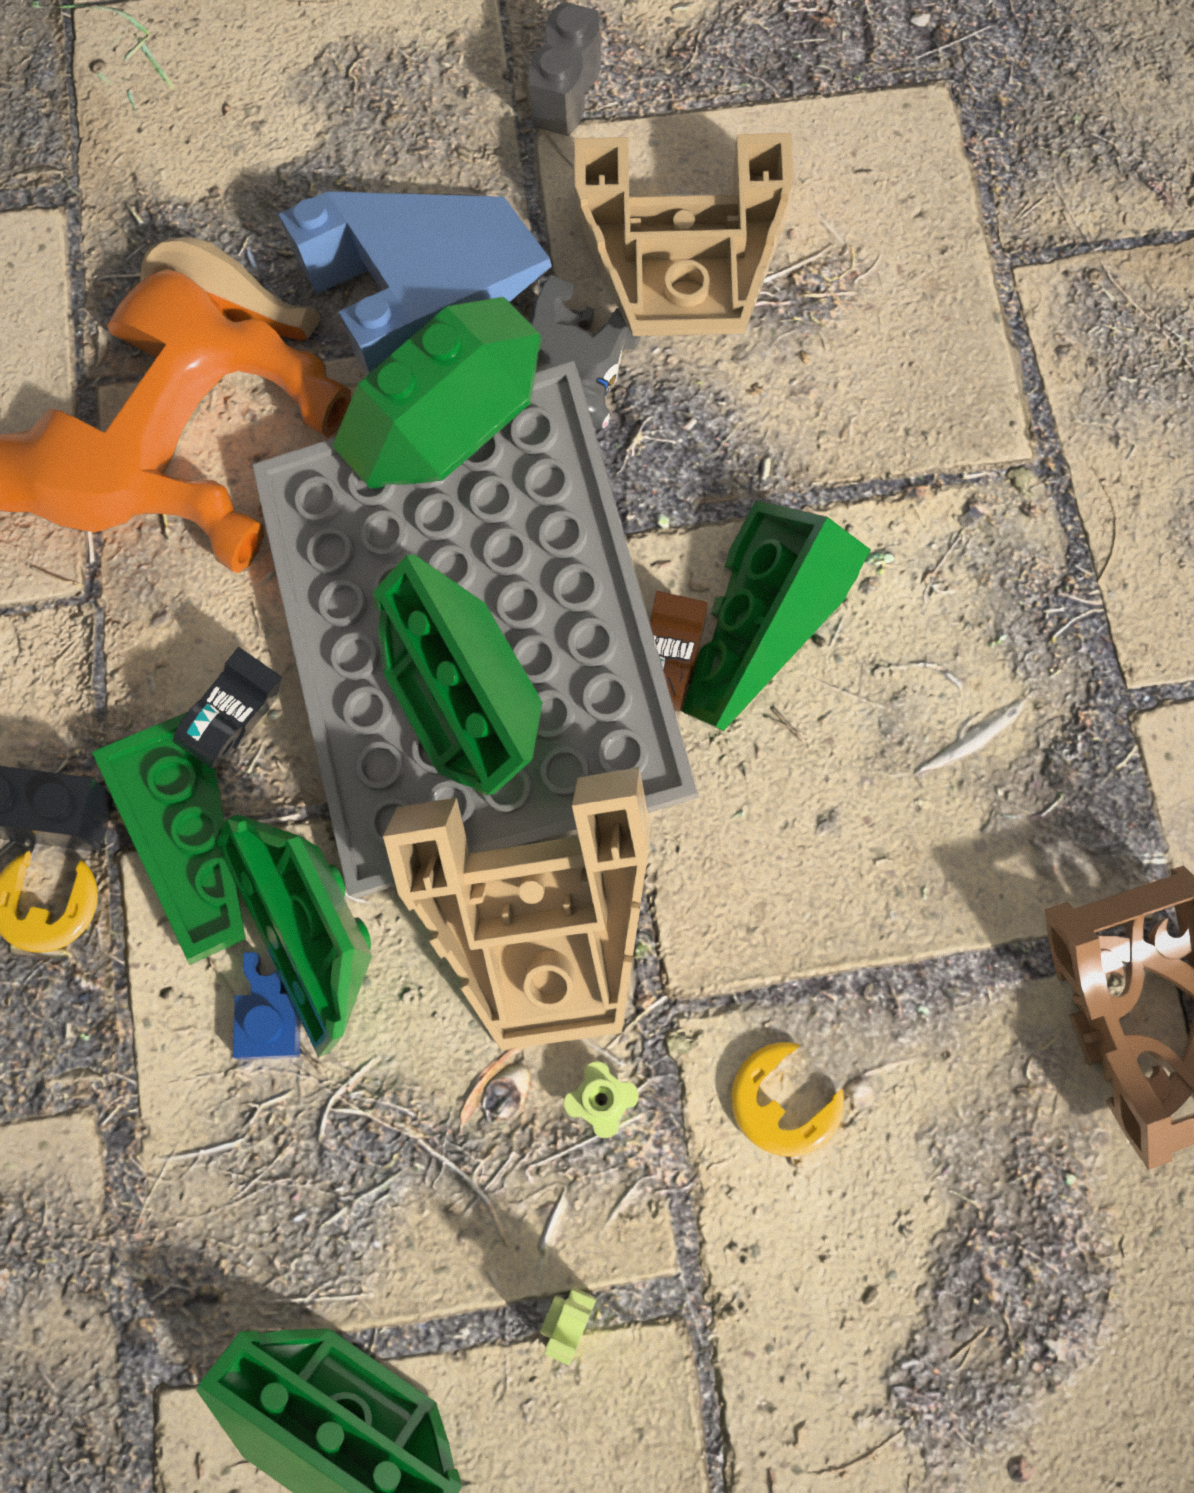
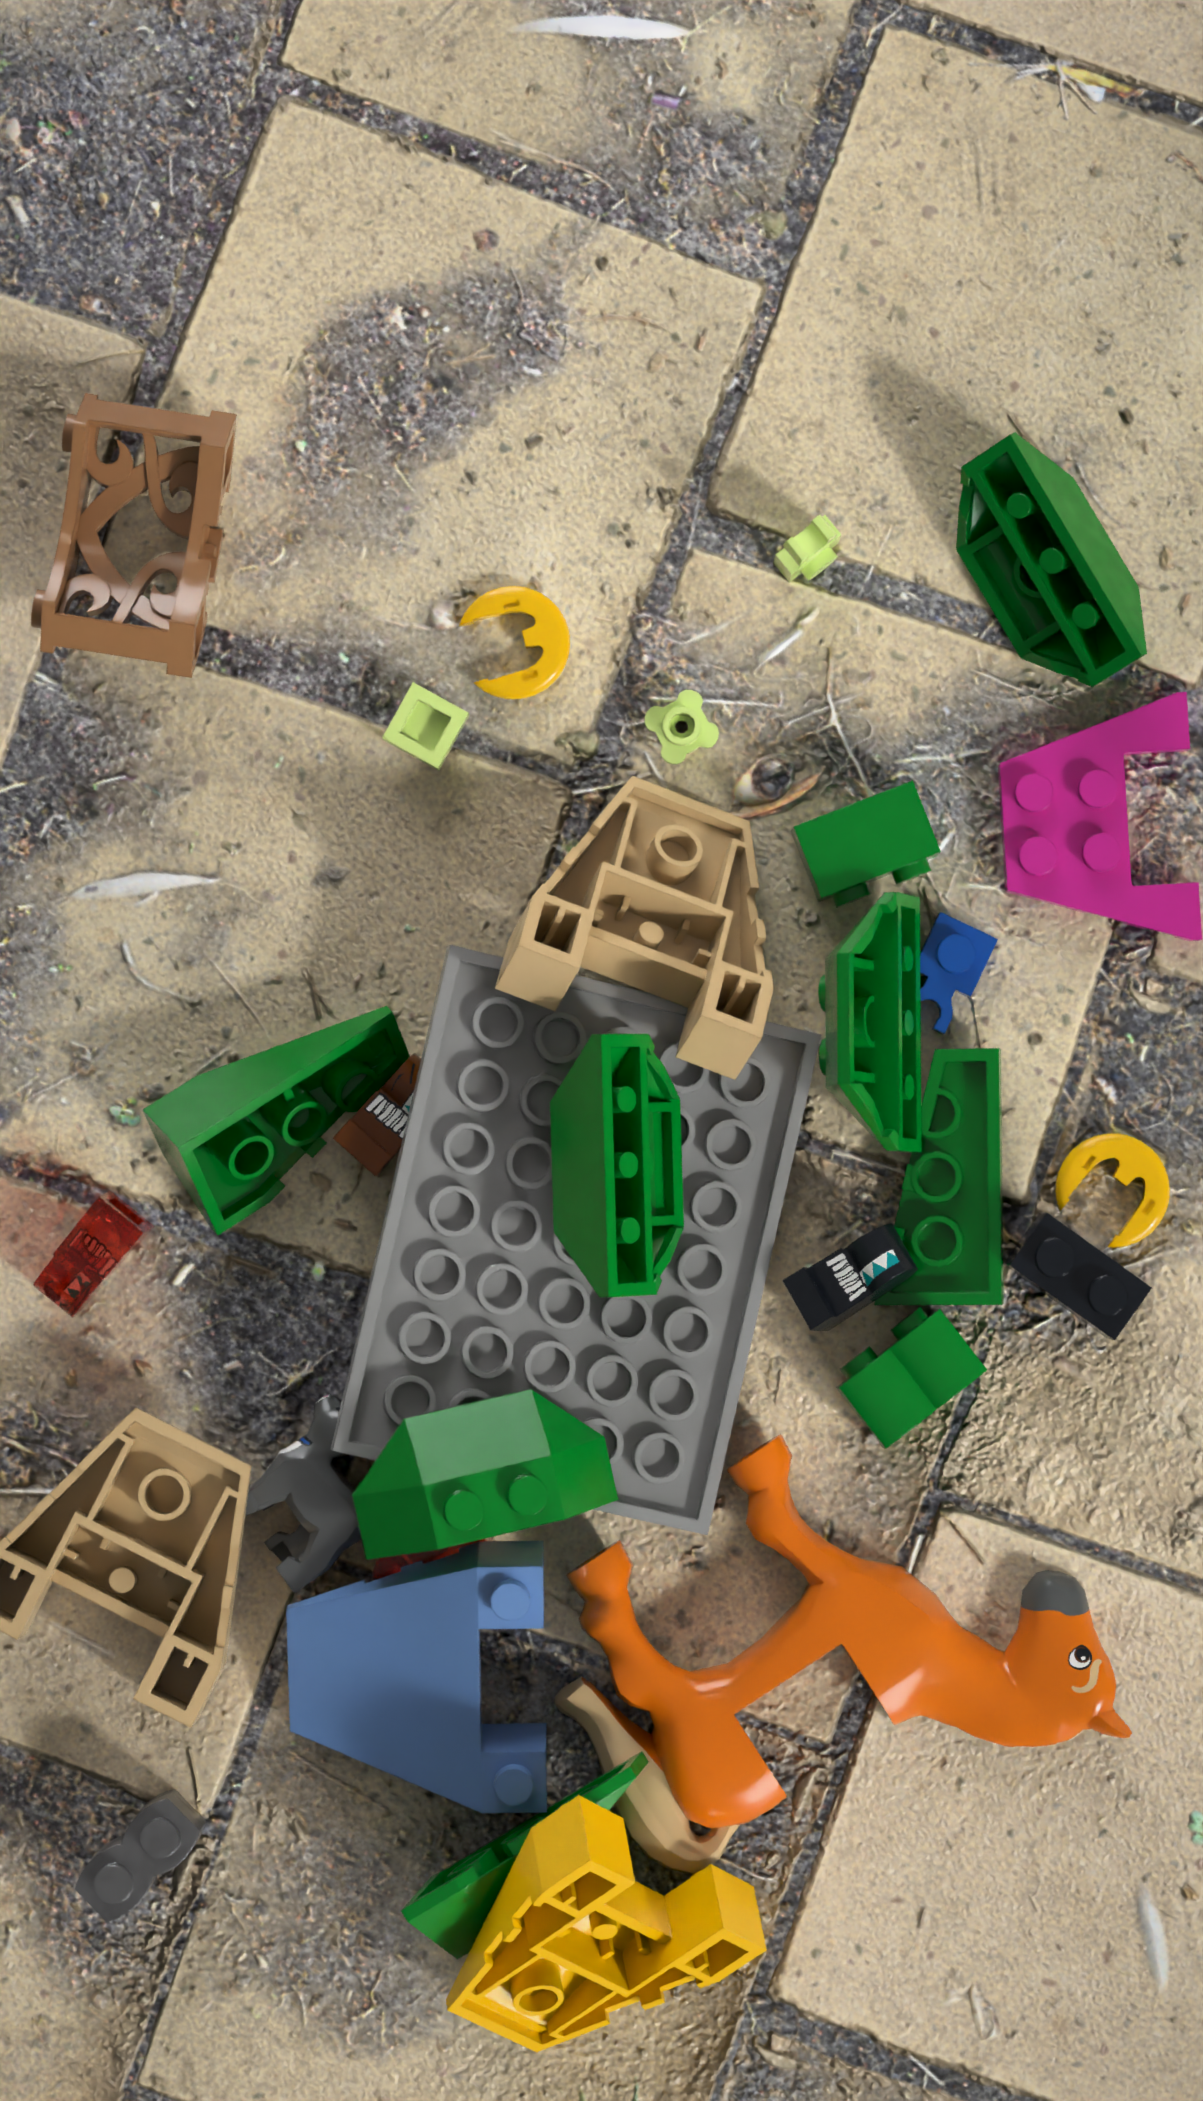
camera: 155 degrees left, 15 degrees up
none -> clear red leg [33,1191,155,1318]
none -> yellowish green plate [382,682,469,771]
none -> green wedge [401,1751,649,1959]
none -> yellow wedge [446,1795,767,2052]
none -> green brick [791,780,941,908]
none -> green brick [836,1307,987,1449]
none -> dark pink wing [998,692,1202,941]

